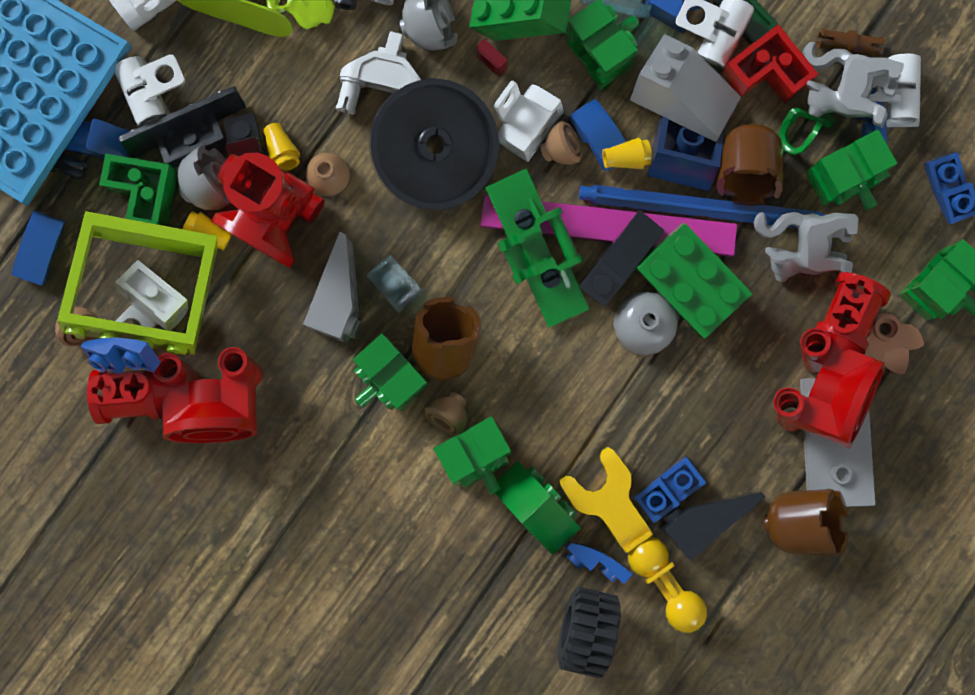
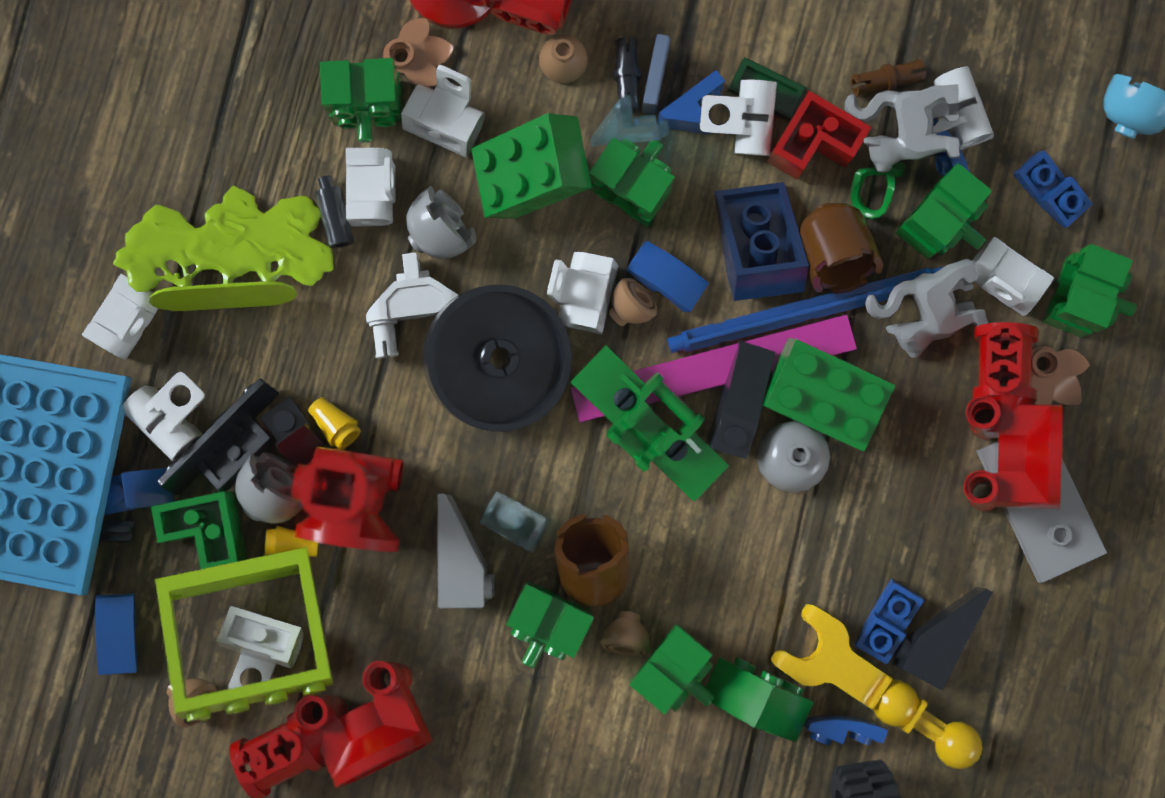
camera: 30 degrees left, 0 degrees up
blue slope [81,338,161,374] -> none
medium nougat brick [306,152,350,196] -> none
dark red tile [477,39,508,77] -> none
yellow cone [602,137,652,169] -> none
light grey slope [630,34,741,142] -> none
reddish brown cylinder [764,488,848,556] -> none
none -> white piece [972,236,1054,316]

